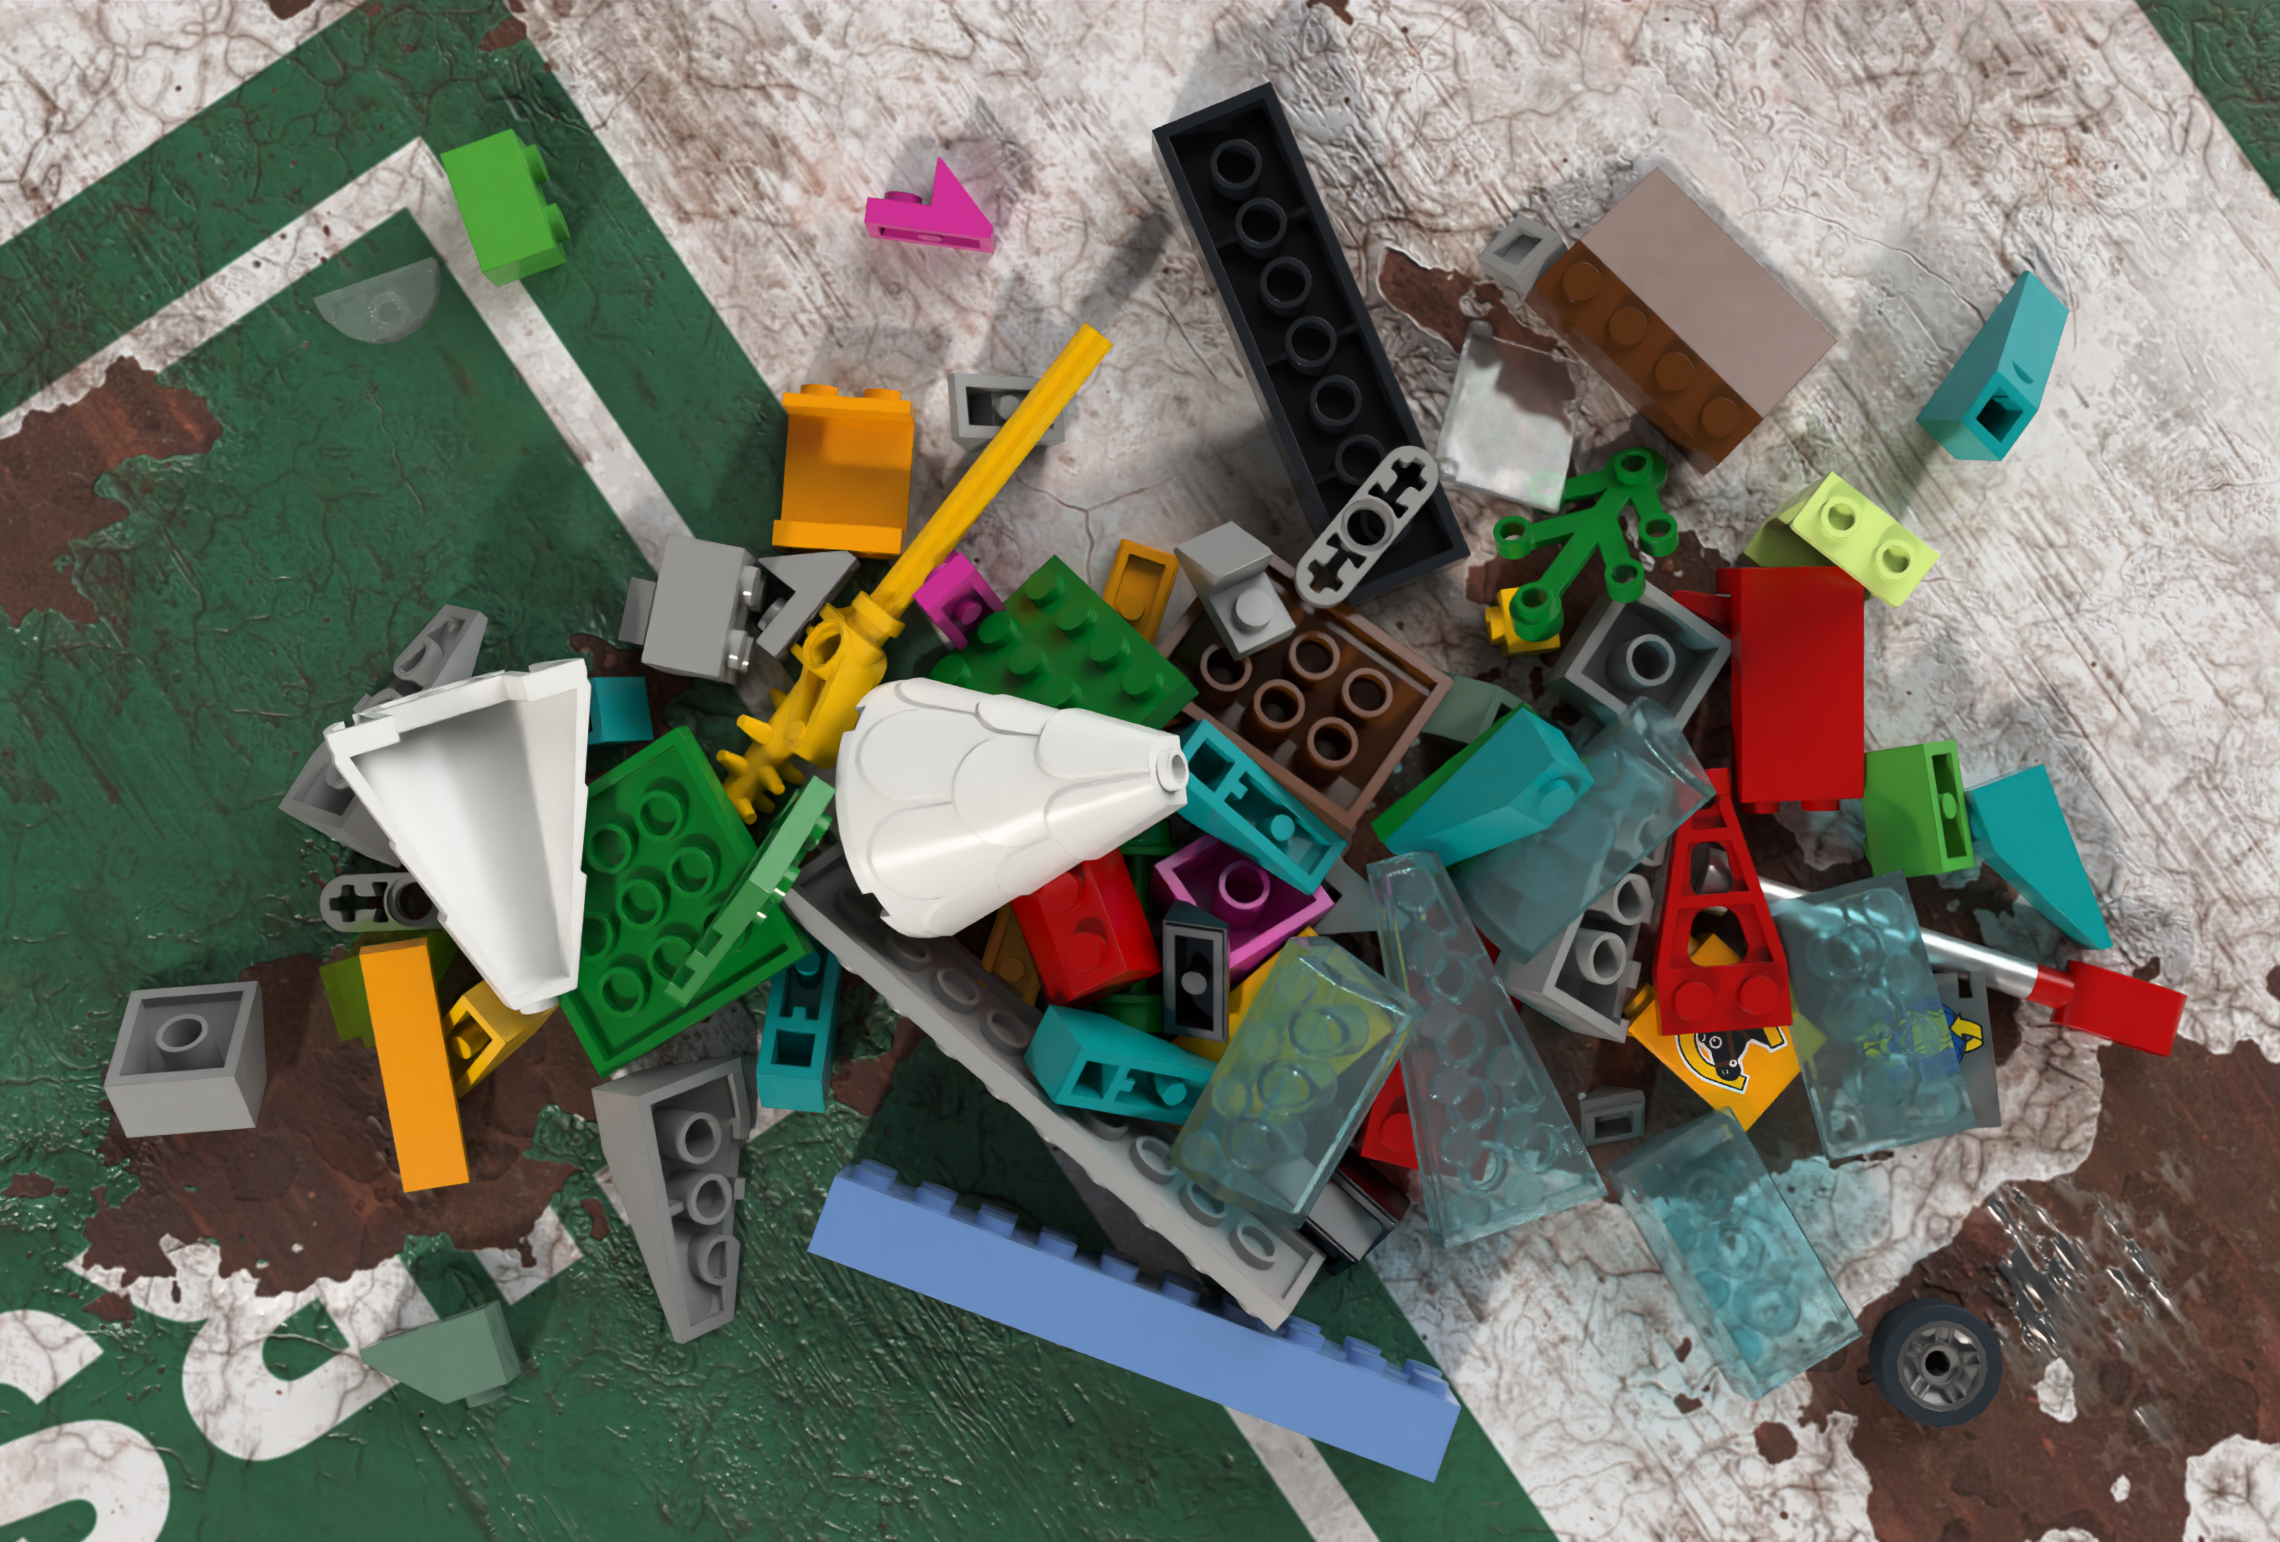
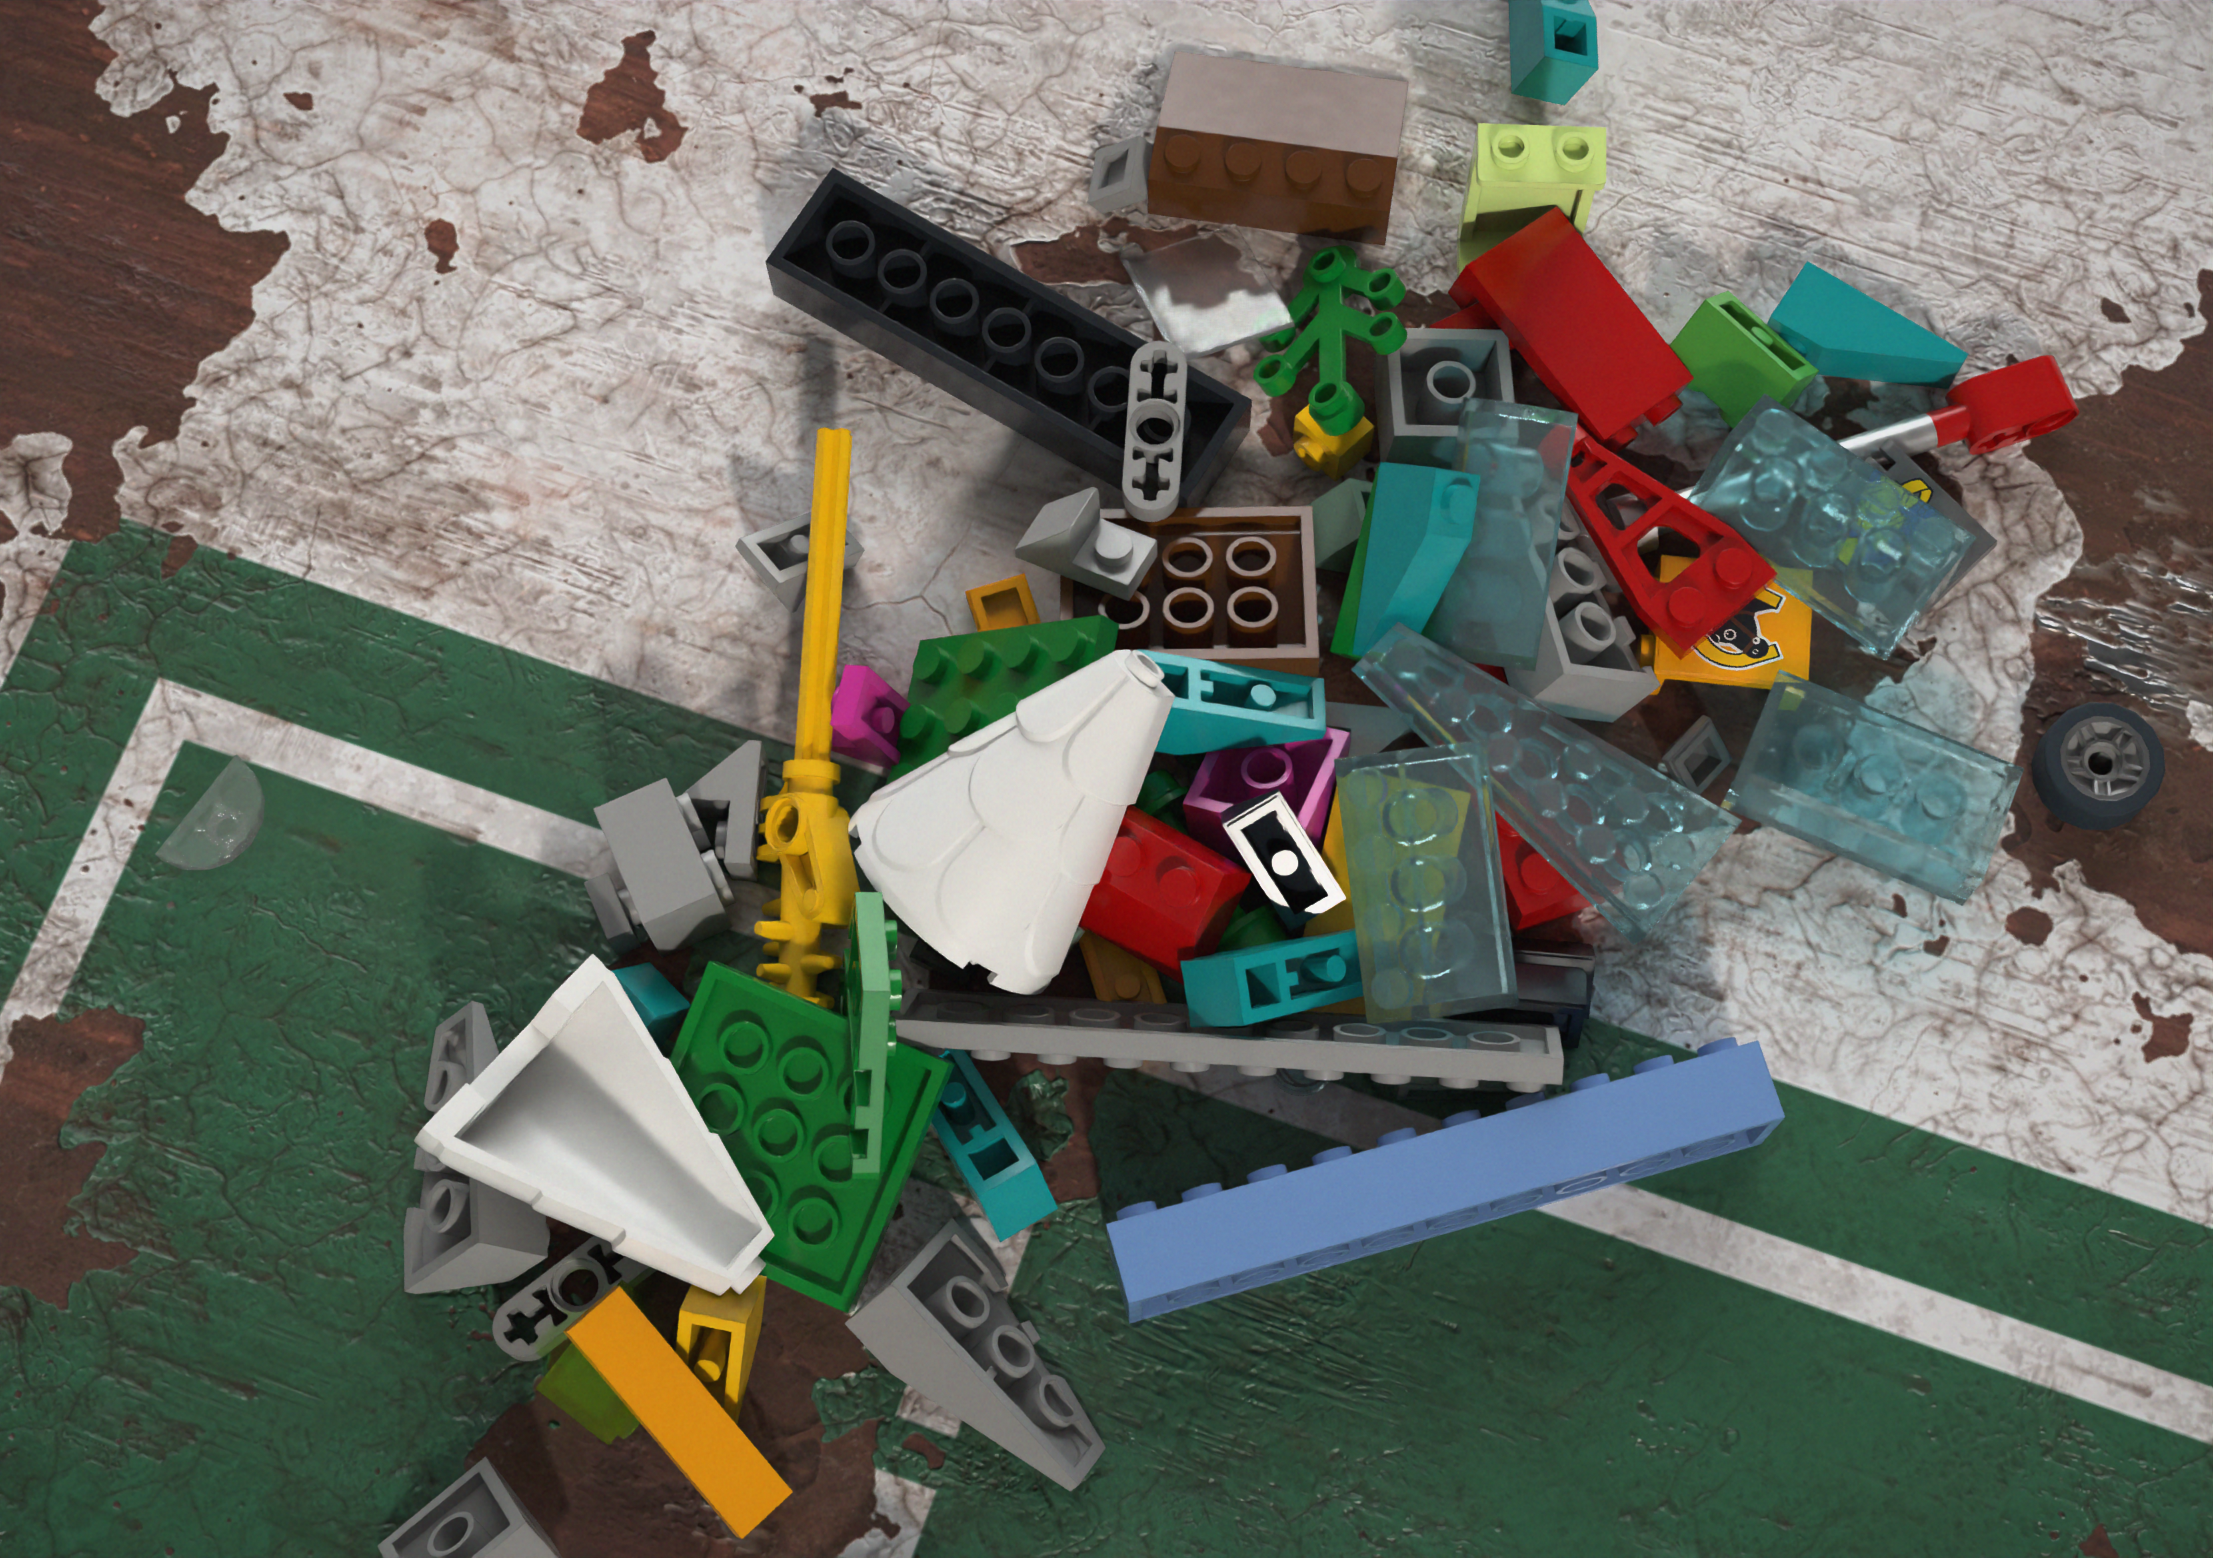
camera: 35 degrees left, 15 degrees down
bright green brick [440,128,570,287] -> none
light orange panel [772,384,916,561] -> none
dark pink slope [864,157,996,254] -> none

